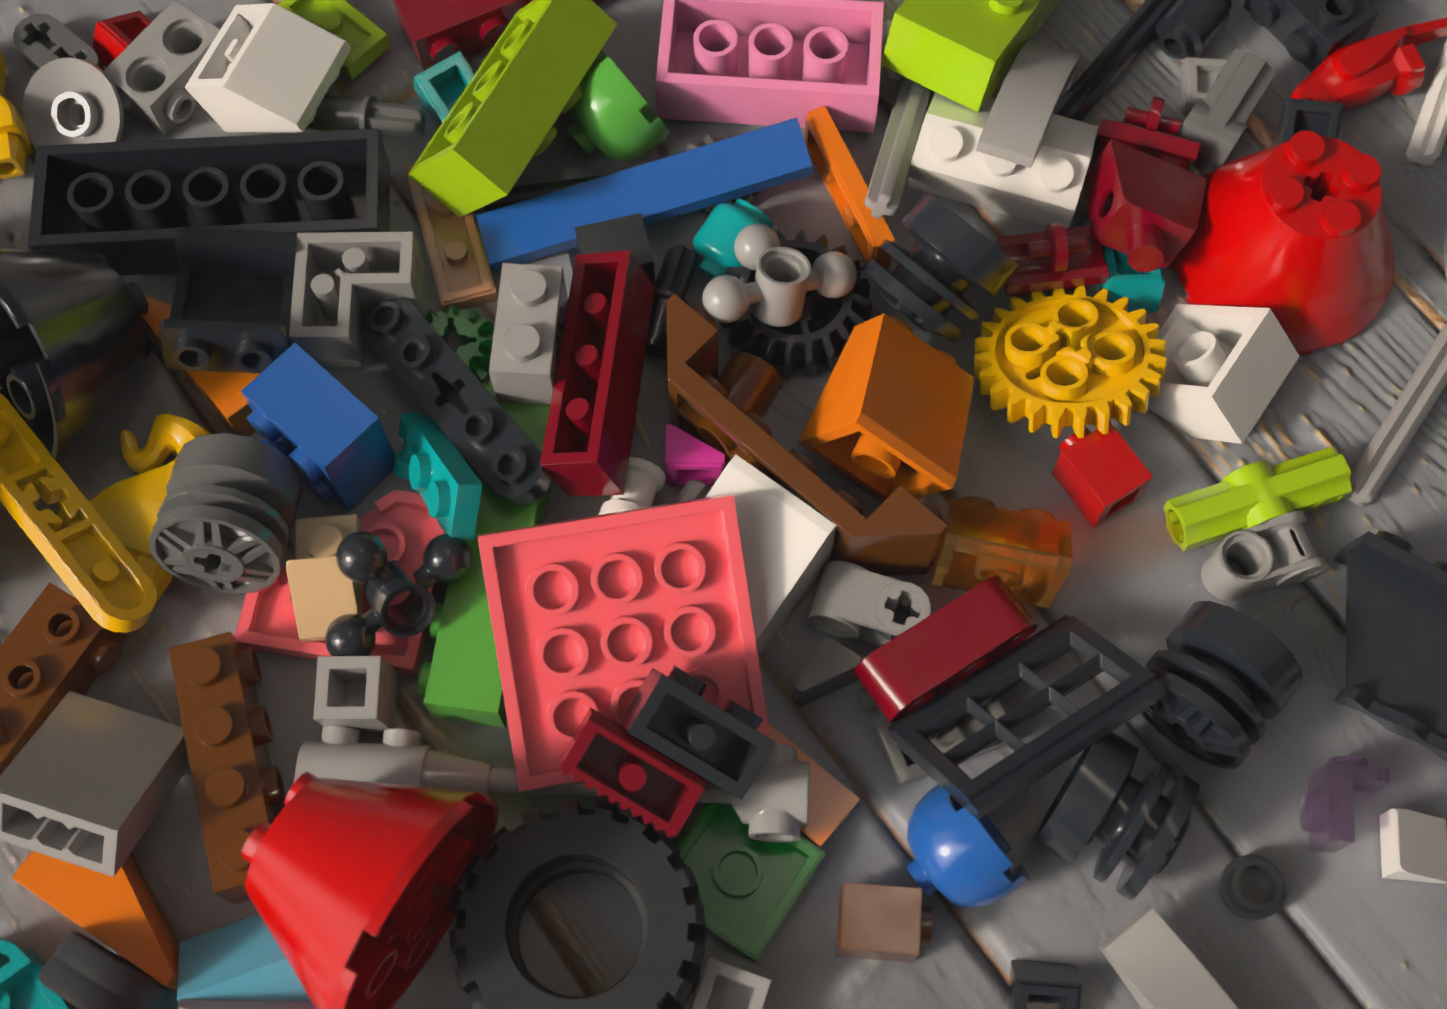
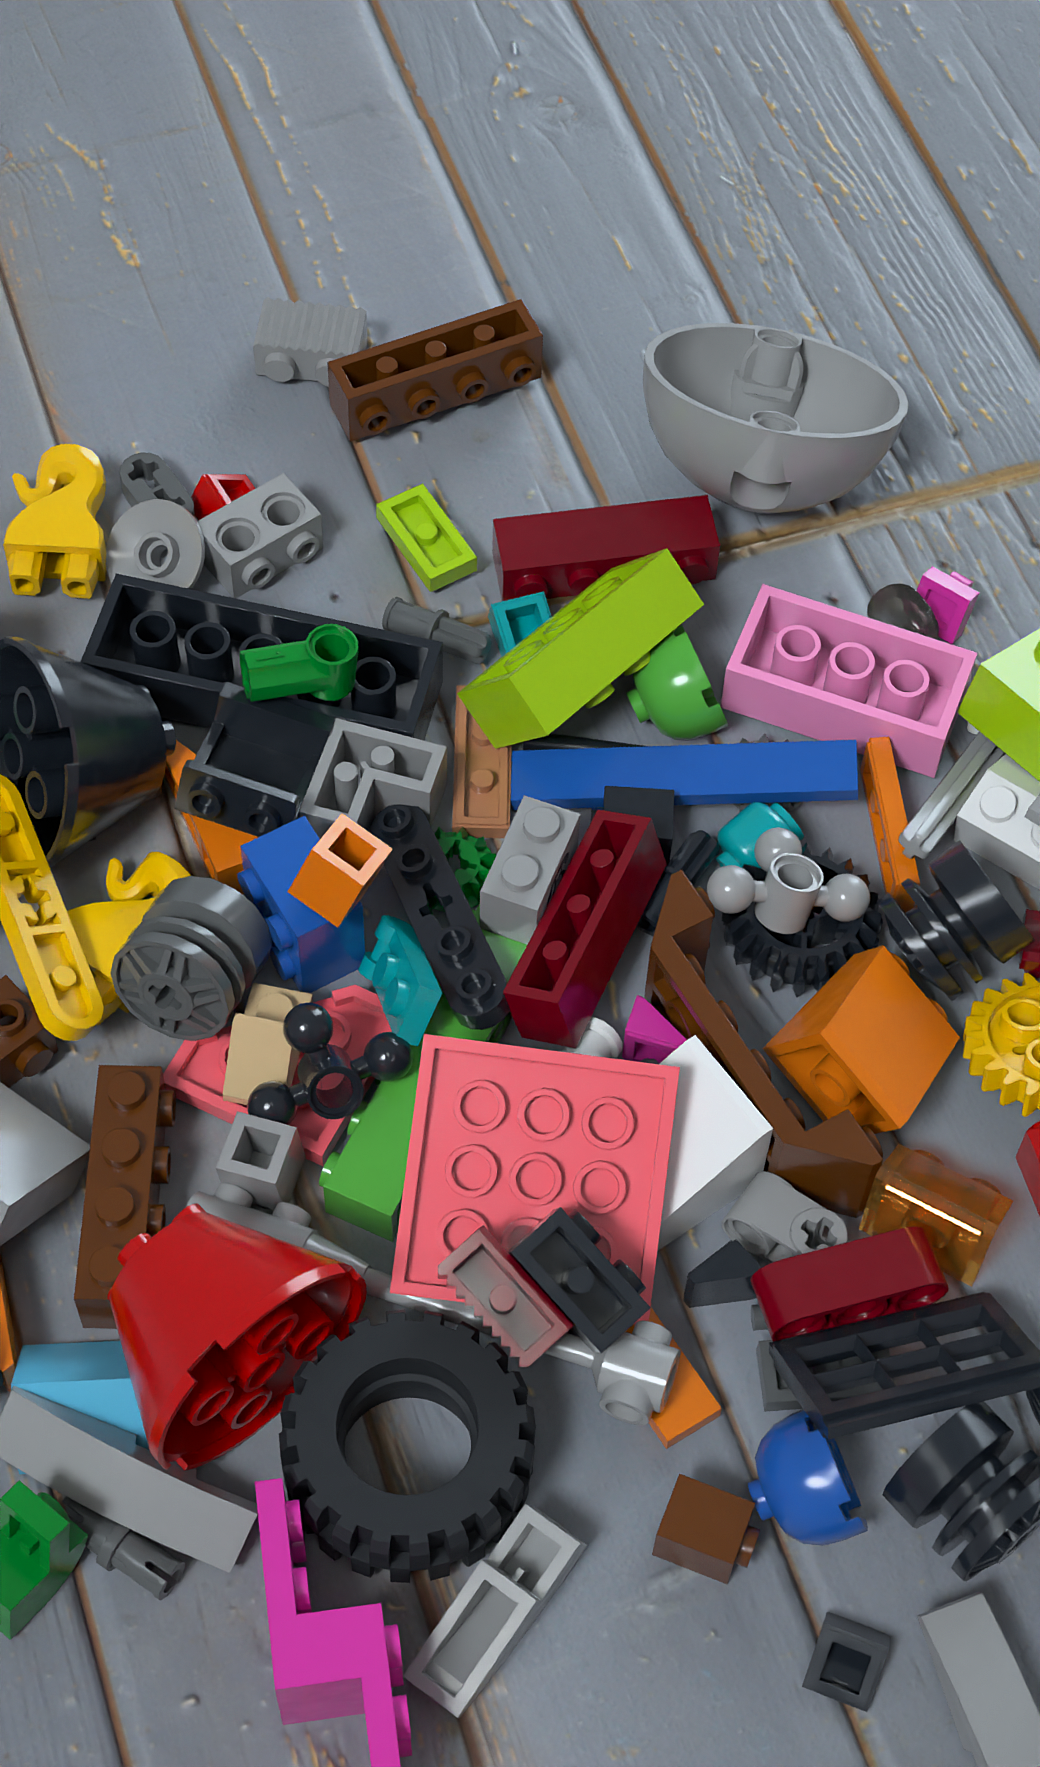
camera: 15 degrees right, 10 degrees down
white slope [184,3,352,132] -> none
green tile [677,803,826,962] -> none
reddish brown brick [717,351,782,419] -> none
none -> green piece [240,624,358,702]
none -> orange brick [288,813,393,928]

